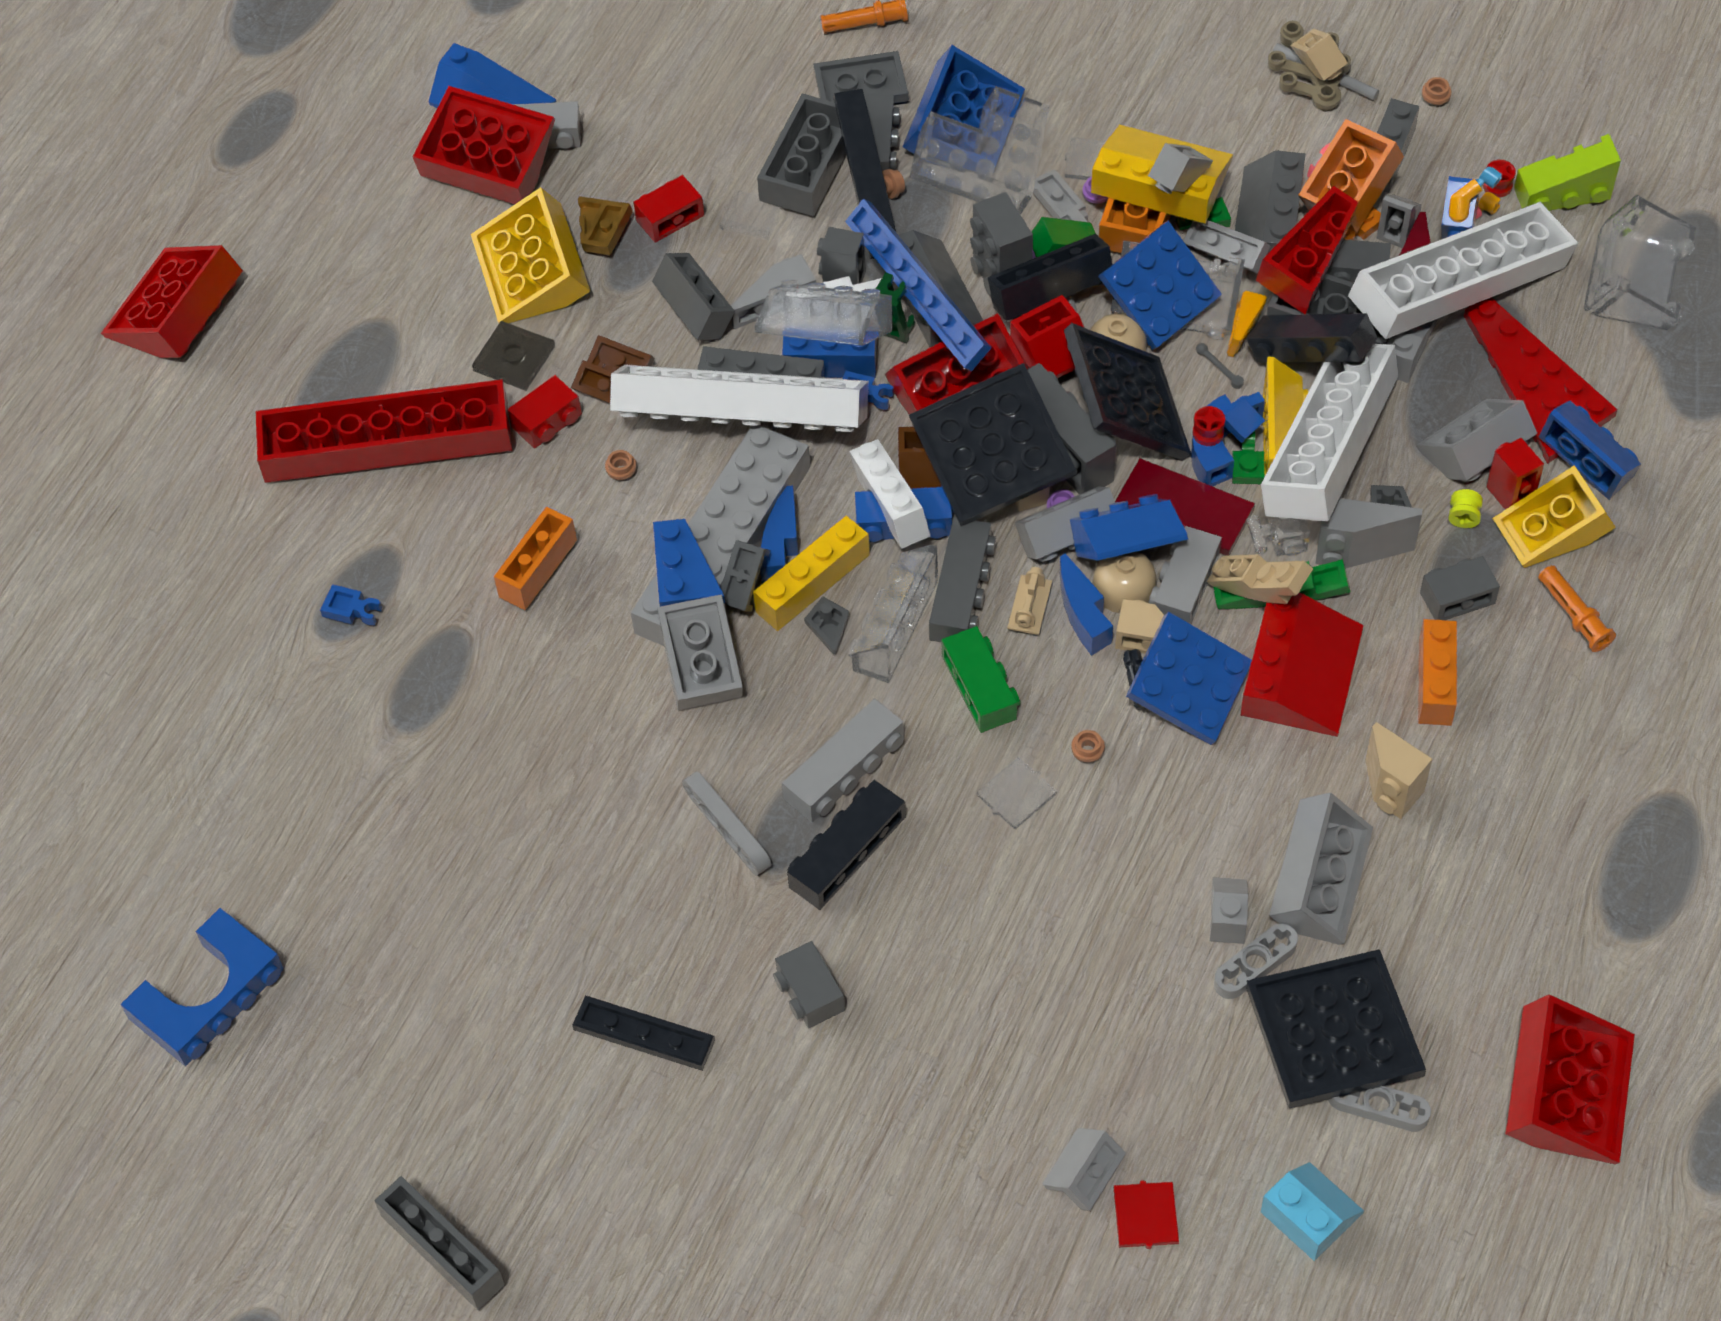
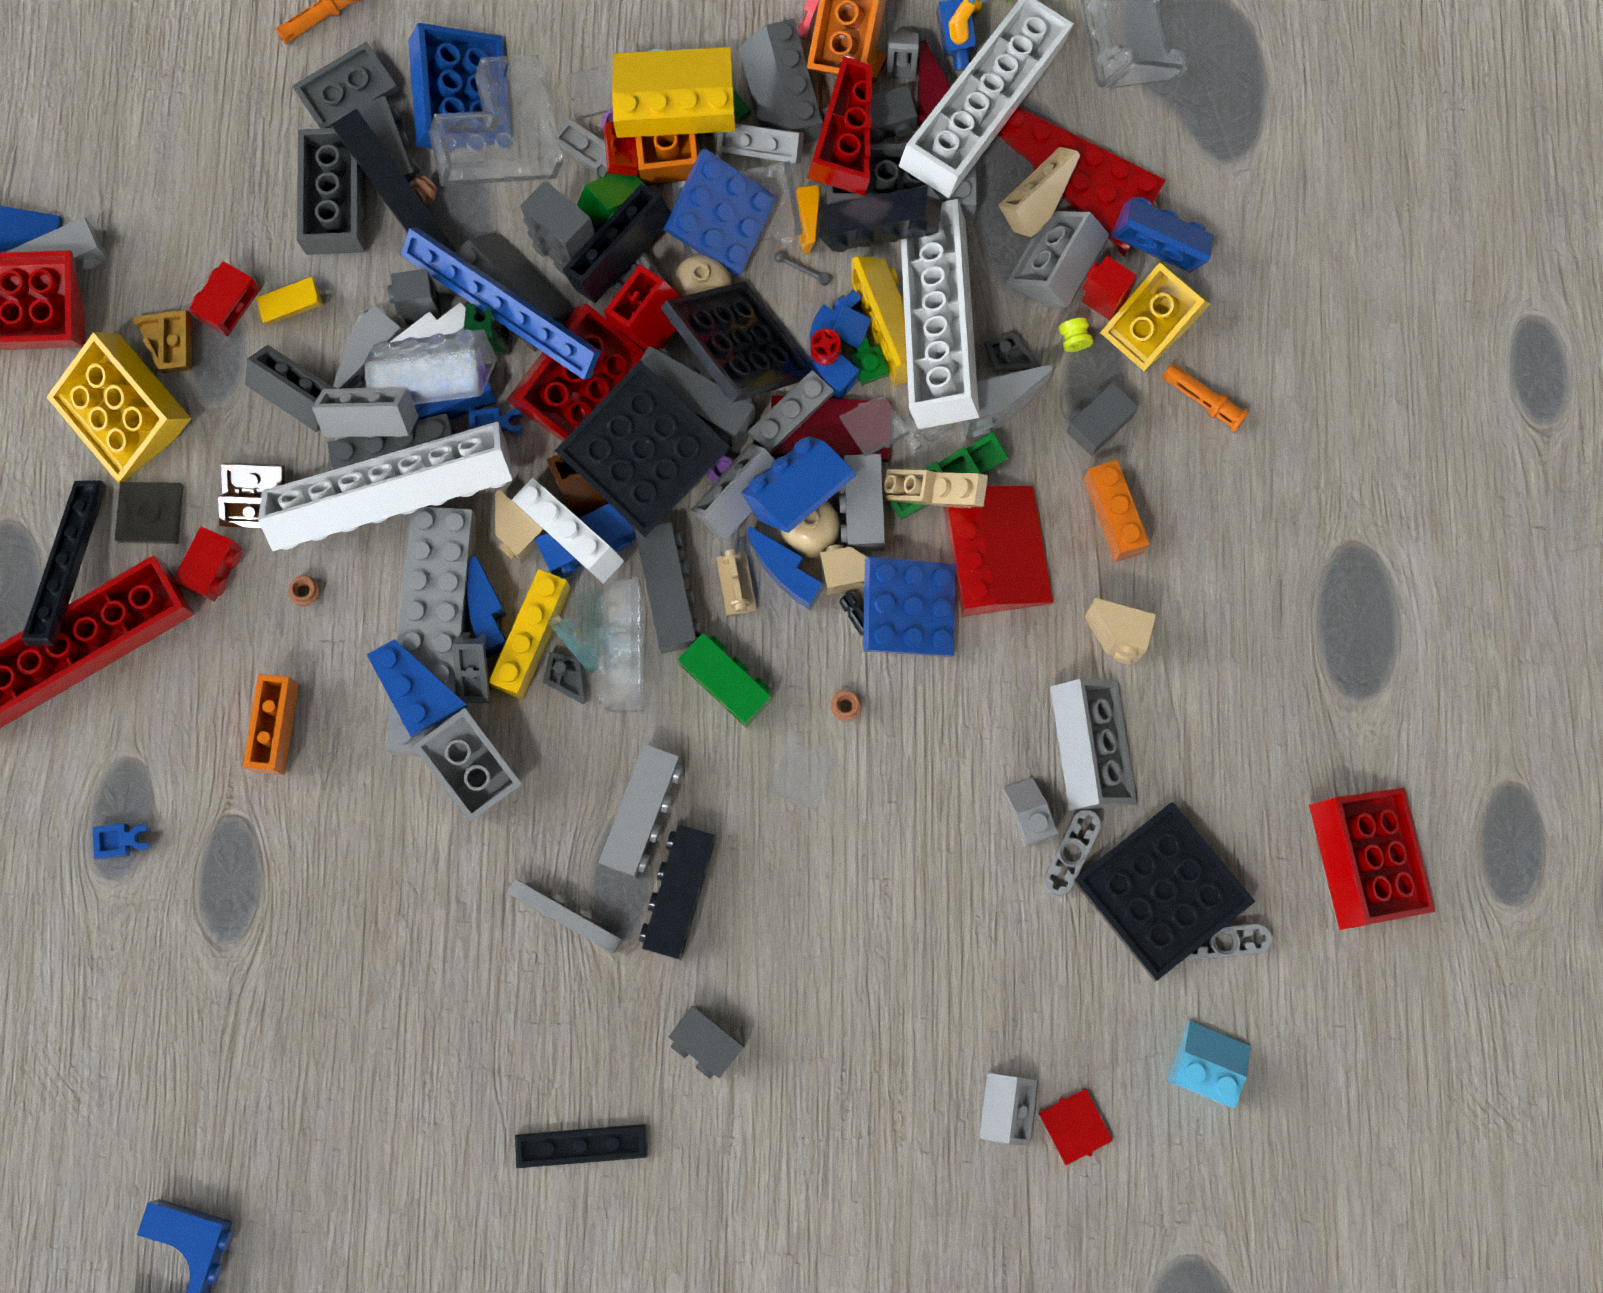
camera: 25 degrees left, 20 degrees up
light grey slope [1148,143,1213,194] -> none
none -> black tile [21,480,107,646]
none -> yellow slope [256,276,323,326]
none -> light grey brick [312,387,419,438]
none -> tan slope [495,489,546,563]
none -> clear light blue plate [548,613,600,675]
none -> red plate [604,121,639,177]
none -> light grey plate [748,370,834,455]
none -> clear piece [839,394,909,457]
none -> tan slope [998,147,1080,237]

